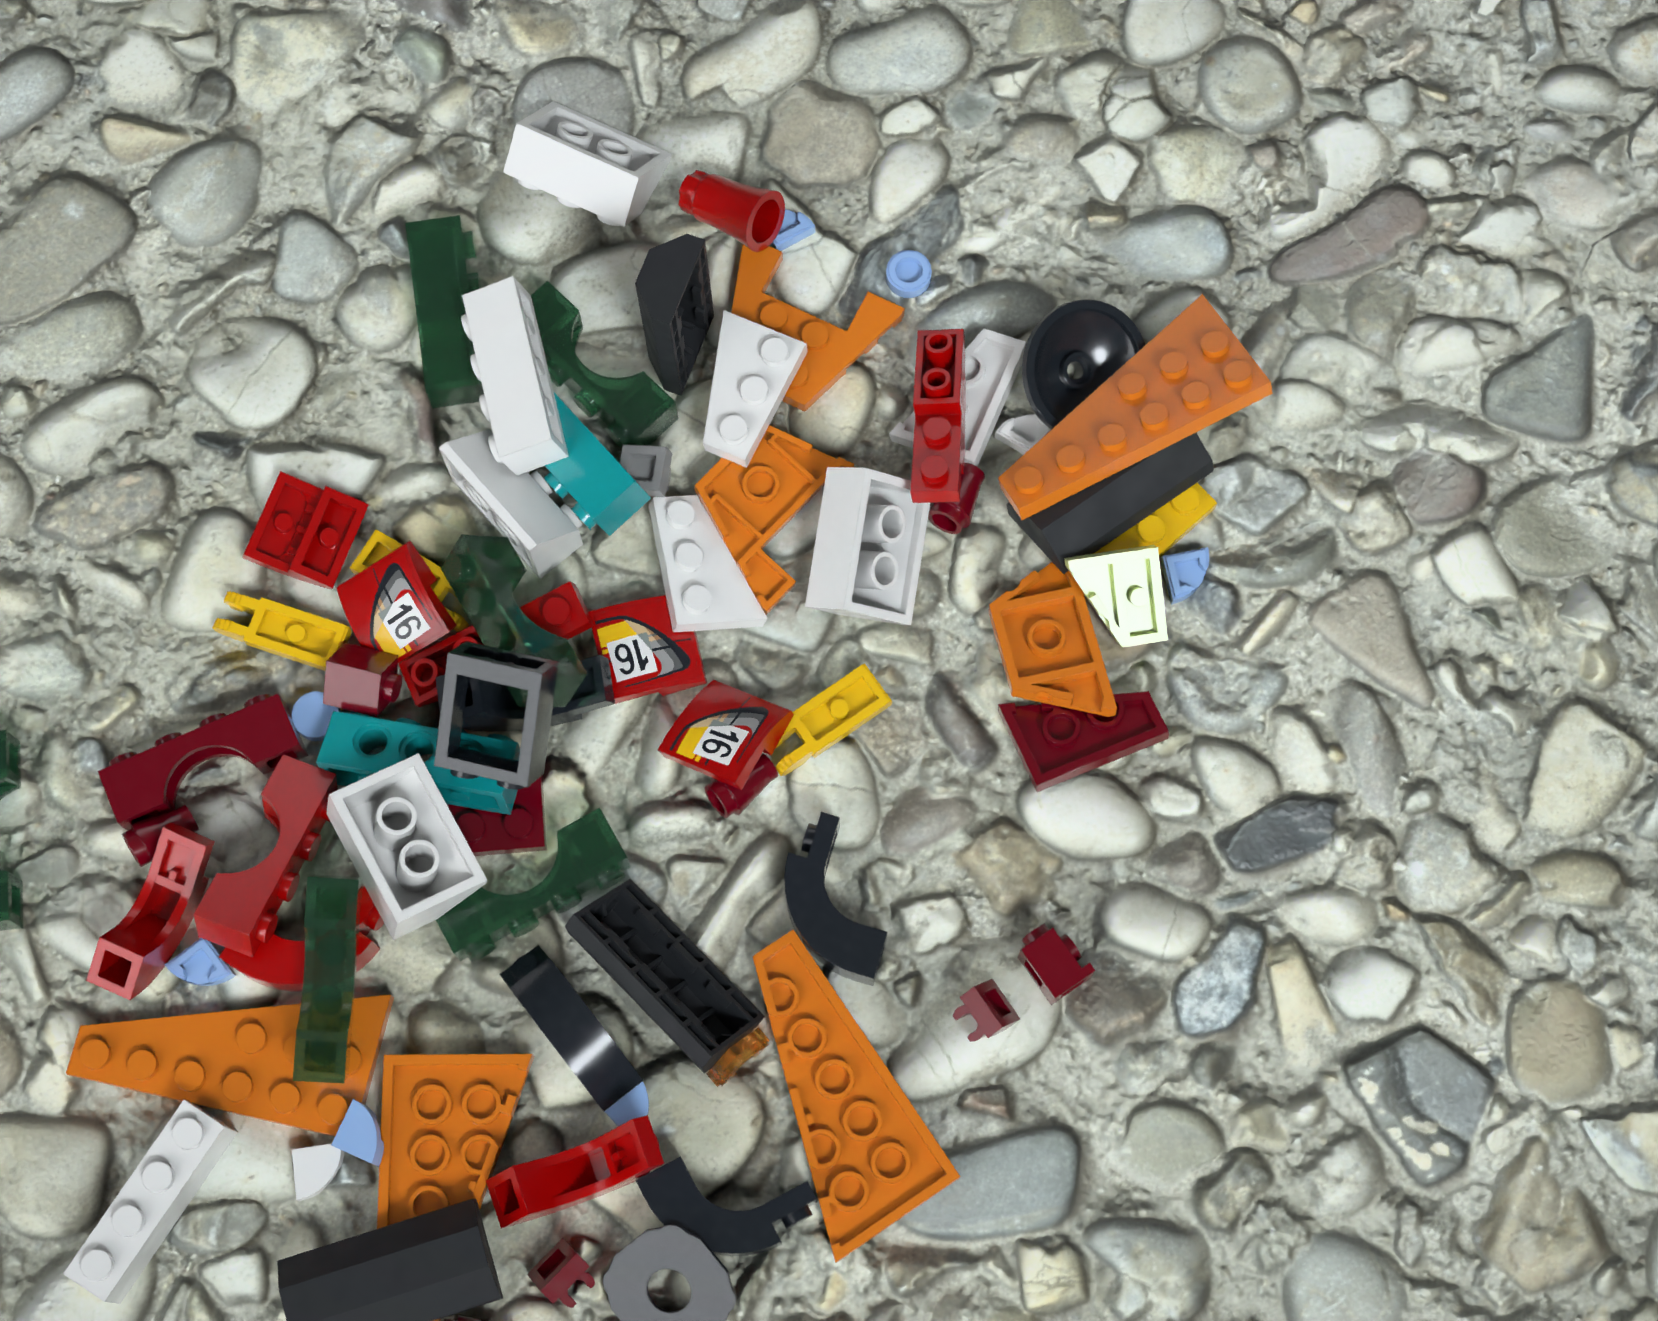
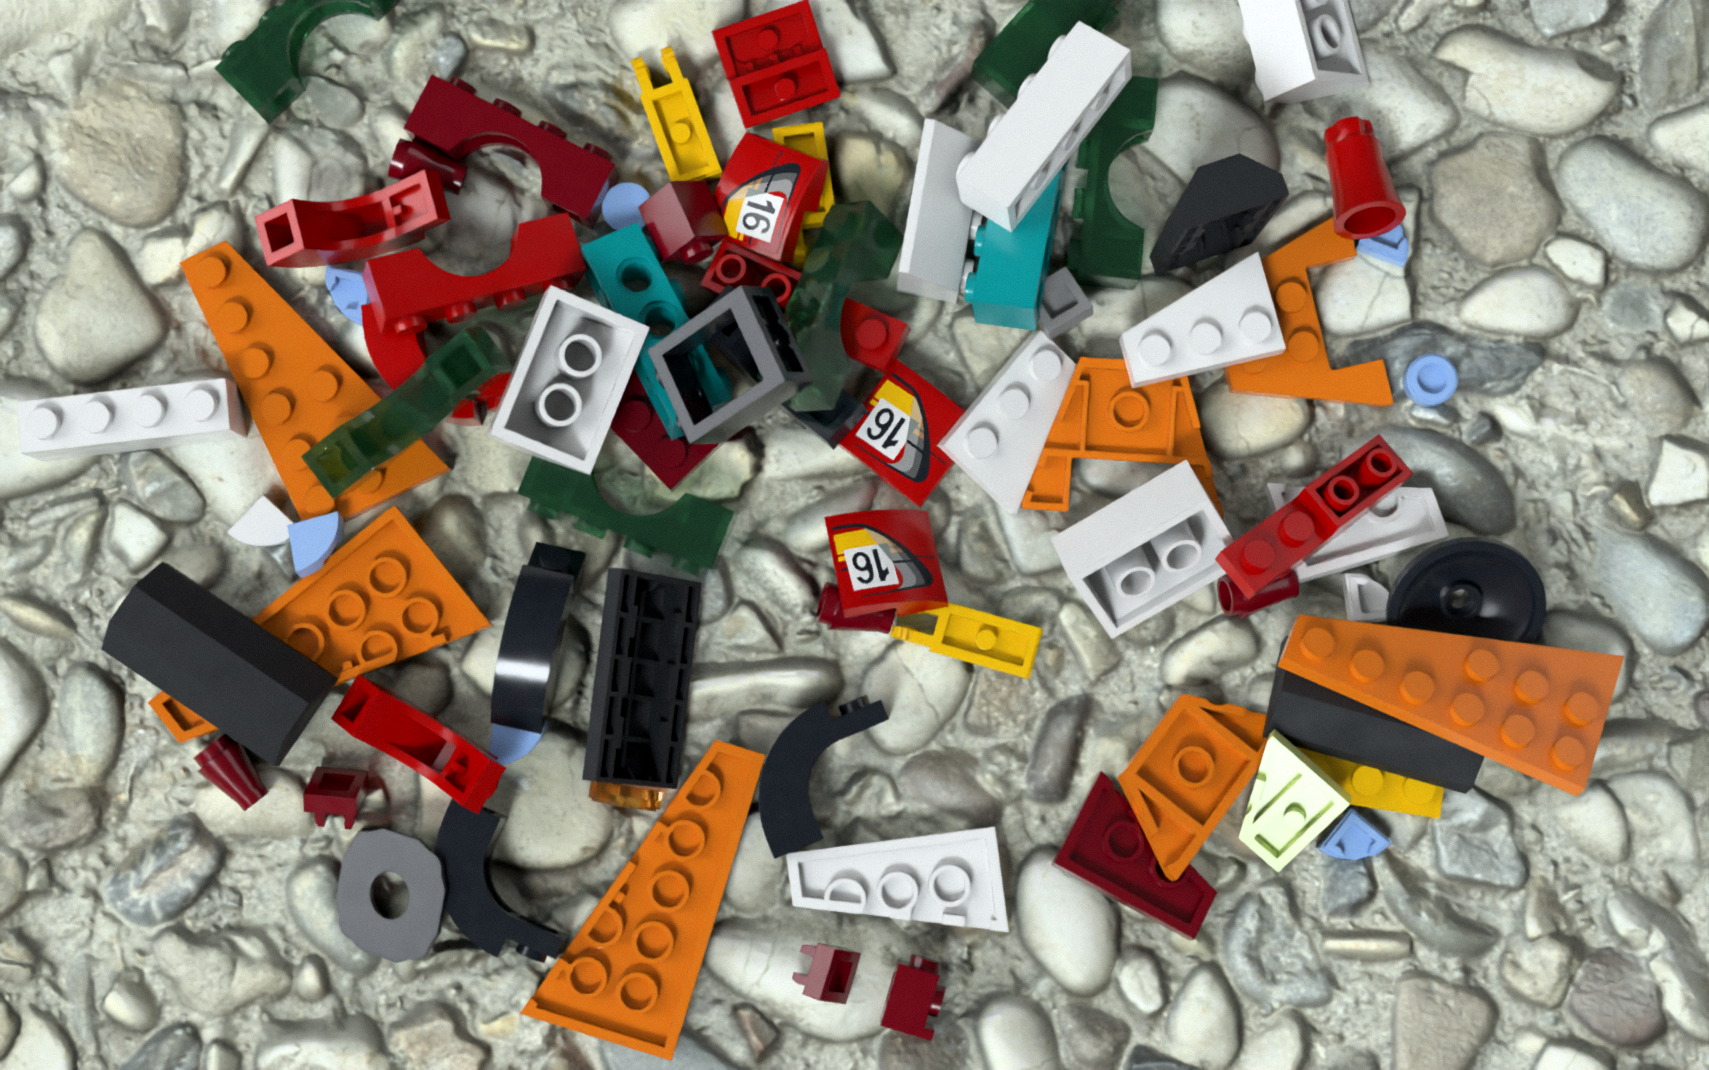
camera: 50 degrees right, 10 degrees up
none -> white wing [786,826,1009,932]

